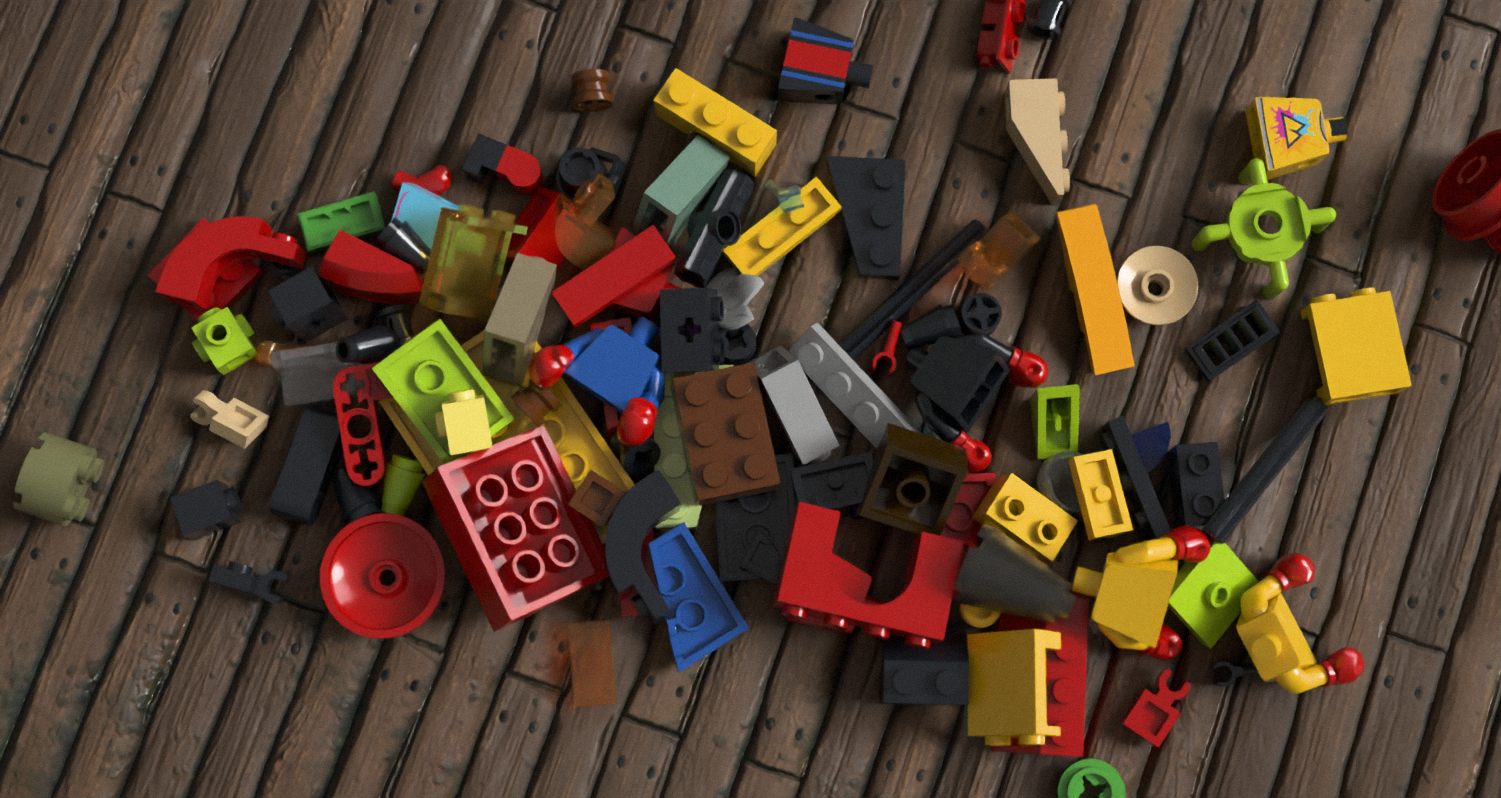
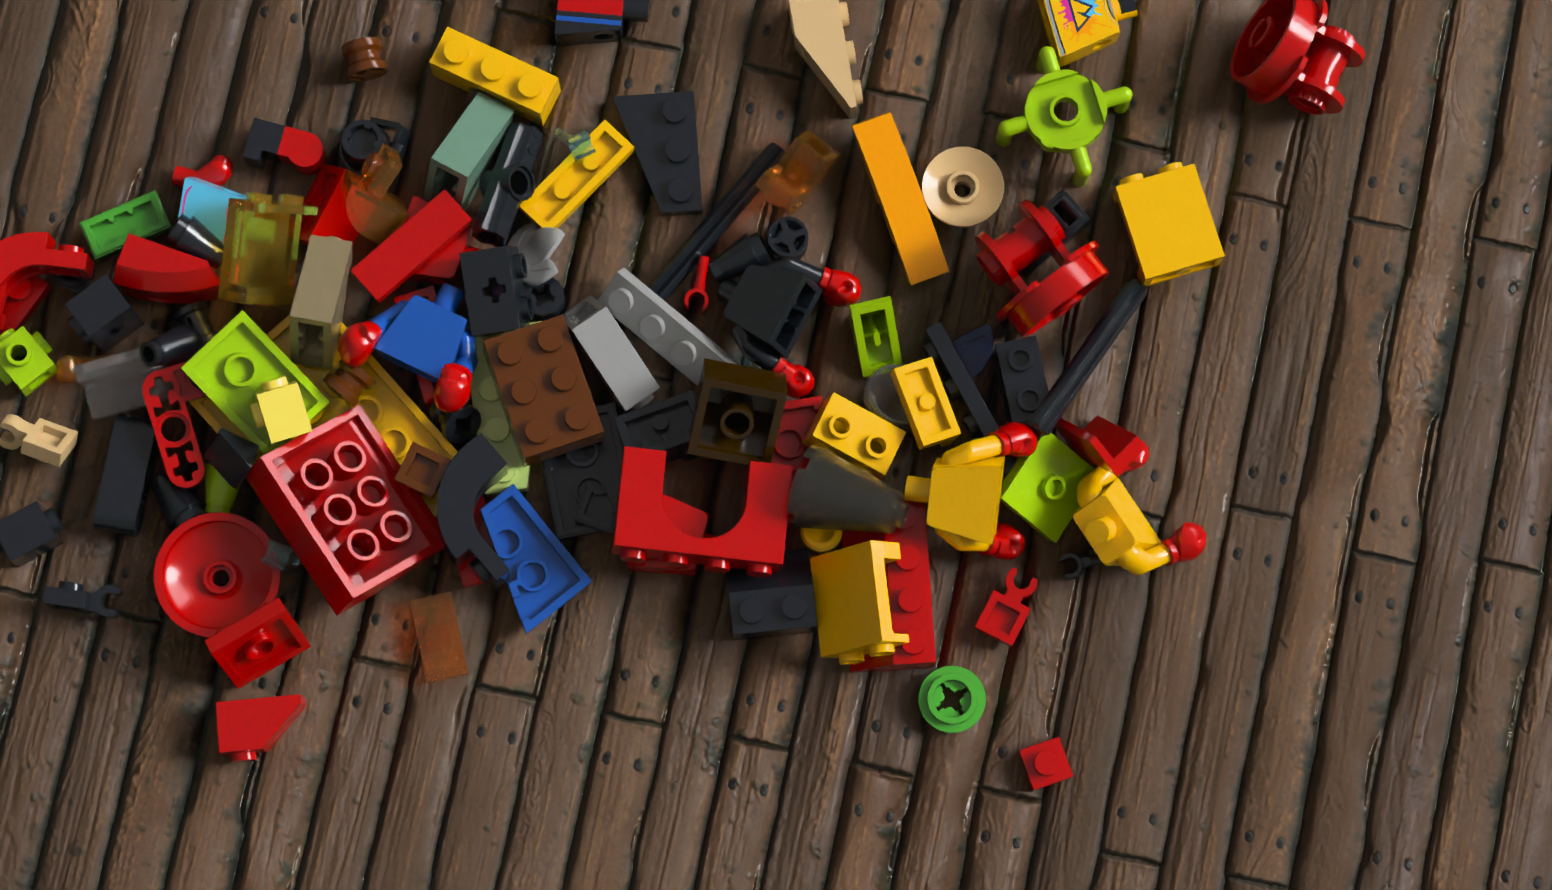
camera: 10 degrees left, 0 degrees up
none -> black slope [204,428,259,489]
none -> red plate [205,598,311,689]
none -> red slope [216,694,306,763]
none -> clear light blue hand [260,539,301,571]
none -> red piece [975,199,1109,338]
none -> red panel [1055,415,1146,476]

